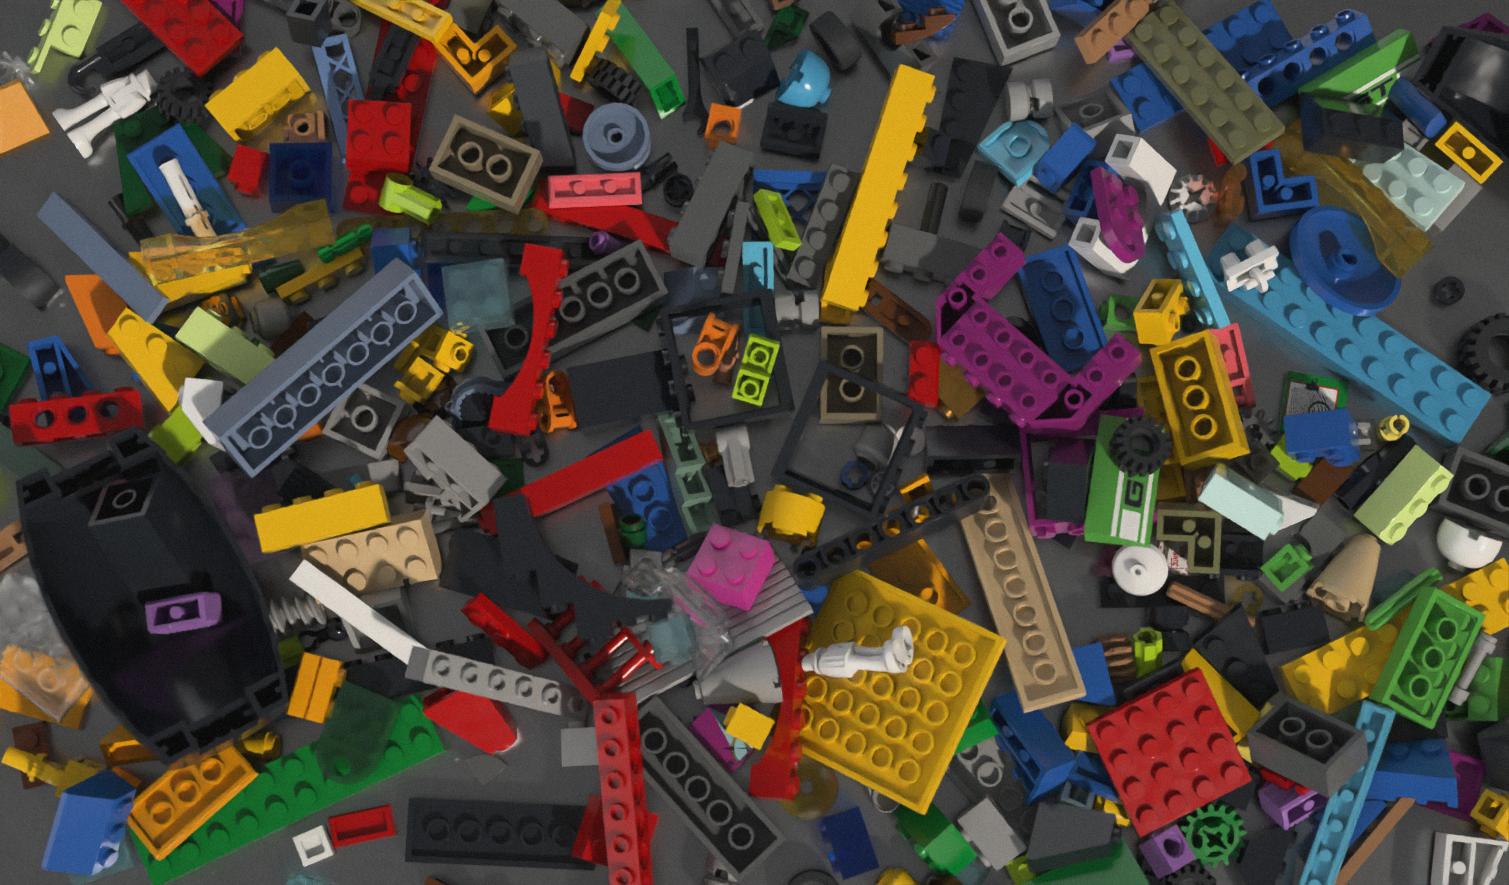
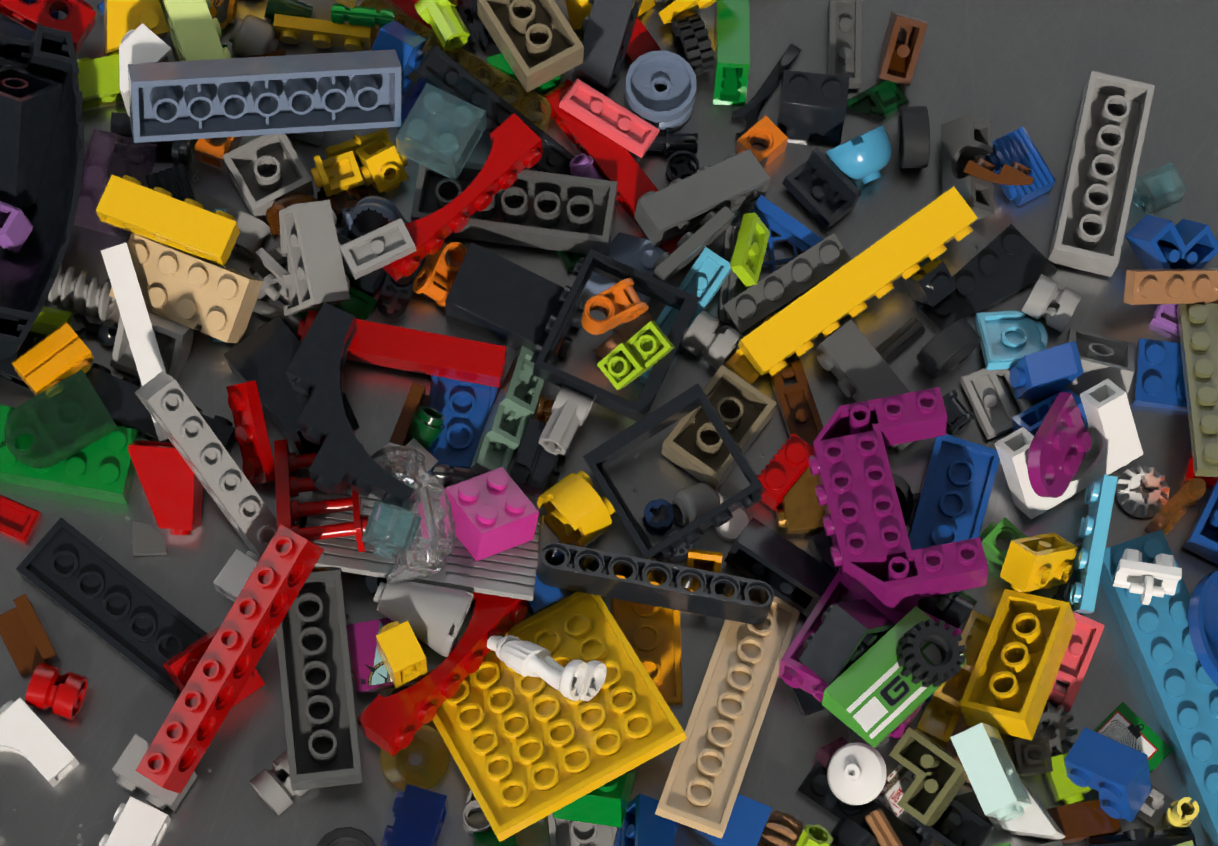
camera: 30 degrees right, 10 degrees down
none -> light grey plate [340,218,416,280]

